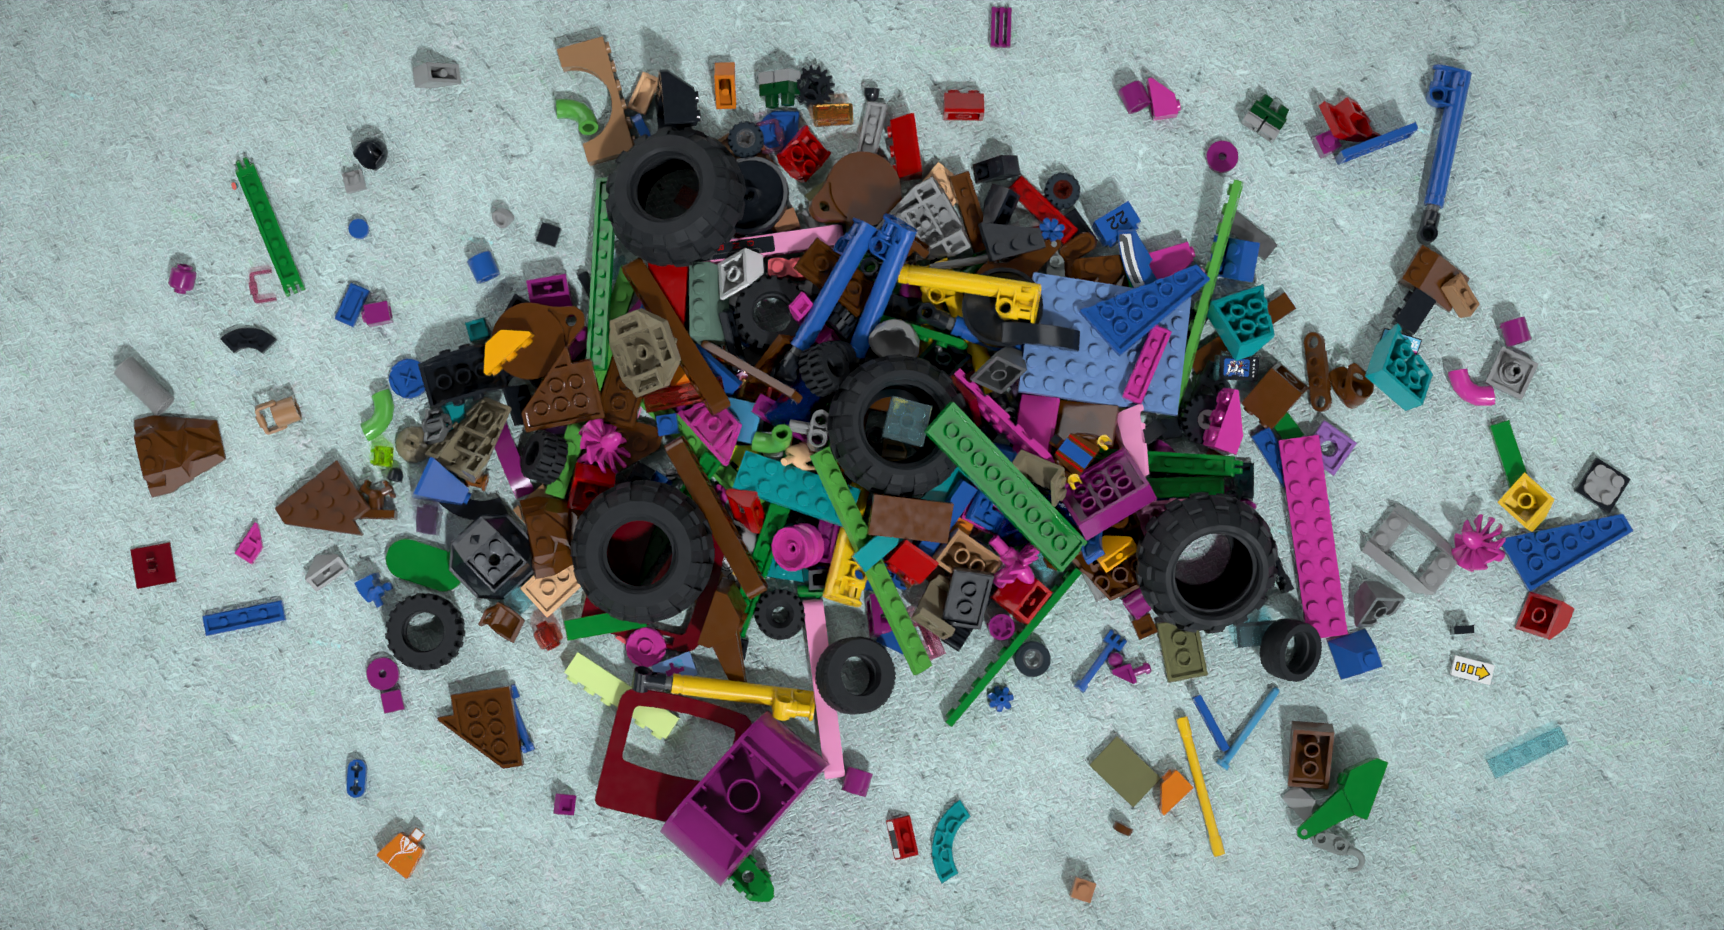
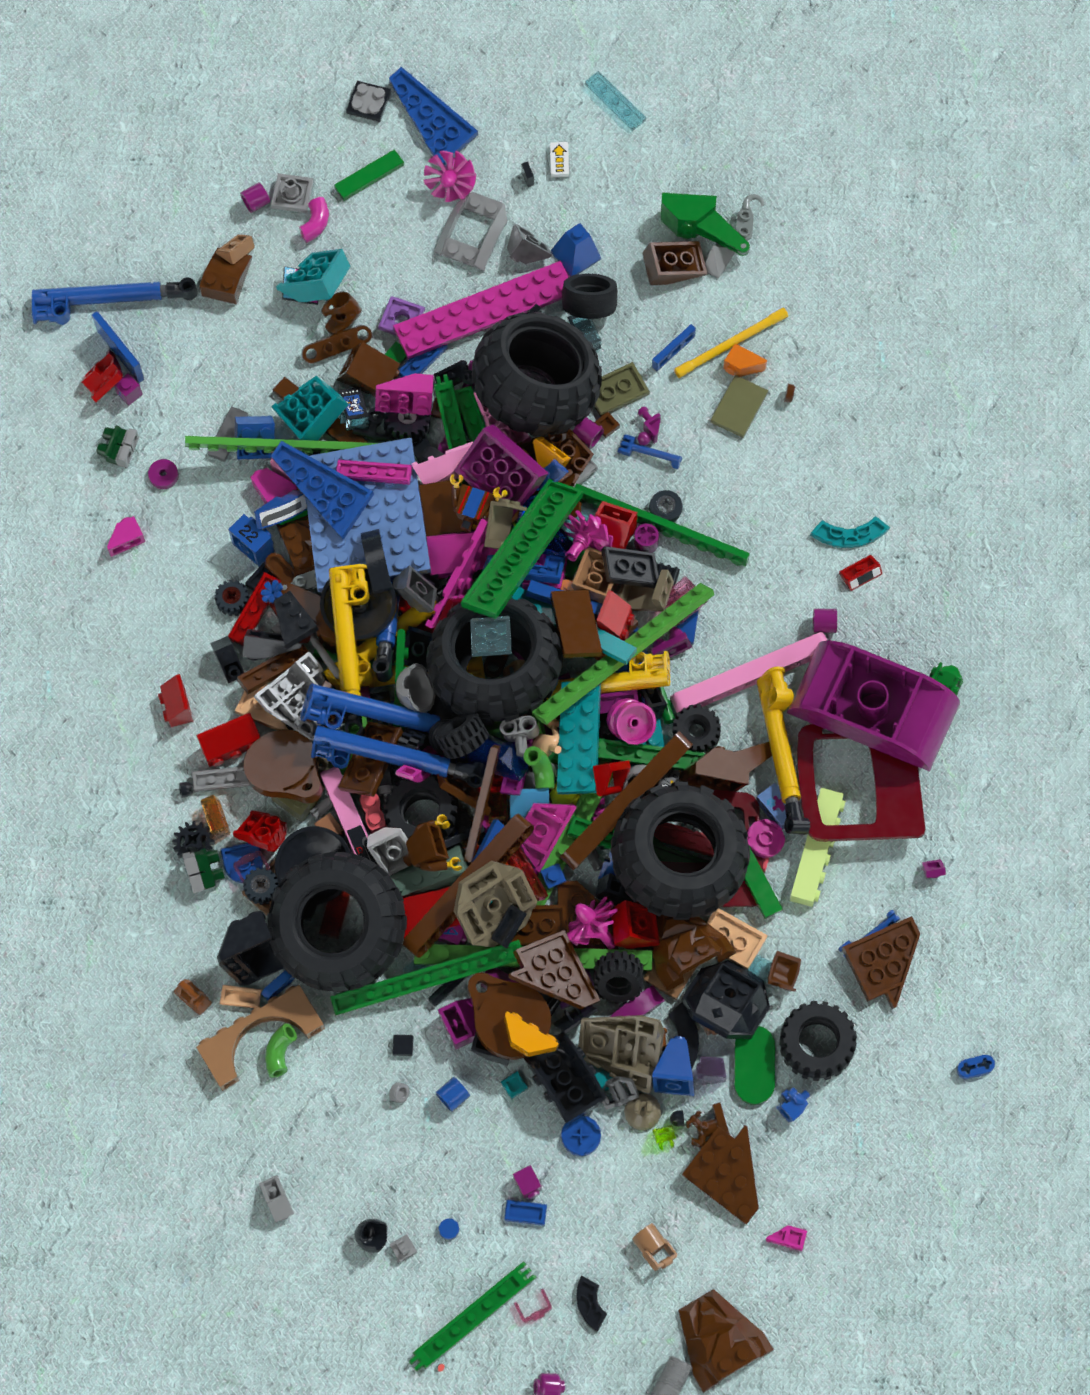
camera: 105 degrees left, 15 degrees down
dark red piece [130,542,177,589] -> none
blue tile [202,600,286,636] -> none
light grey slope [305,554,349,592] -> none
bright green cylinder [360,389,395,442] -> none
magenta piece [366,658,400,690] -> none
orange torso [376,827,425,879] -> none
magenta tile [380,689,405,714] -> none
clear red head [533,620,563,652] -> none
orange slope [714,62,736,109] -> none
black tyre [815,636,896,715] -> none
blue plant [987,686,1014,712] -> none
magenta tile [990,7,1012,48] -> none
nougat brick [1069,876,1096,903] -> none
magenta piece [1118,80,1151,114] -> none
dark azure bar [1216,687,1280,771] -> none
black brick [1391,288,1436,336] -> none
yellow slope [1497,472,1555,532] -> none
red slope [1515,592,1575,640] -> none
none -> dark orange piece [174,979,212,1015]
none -> reddish brown torso [403,814,462,872]
none -> black tile [491,904,527,948]

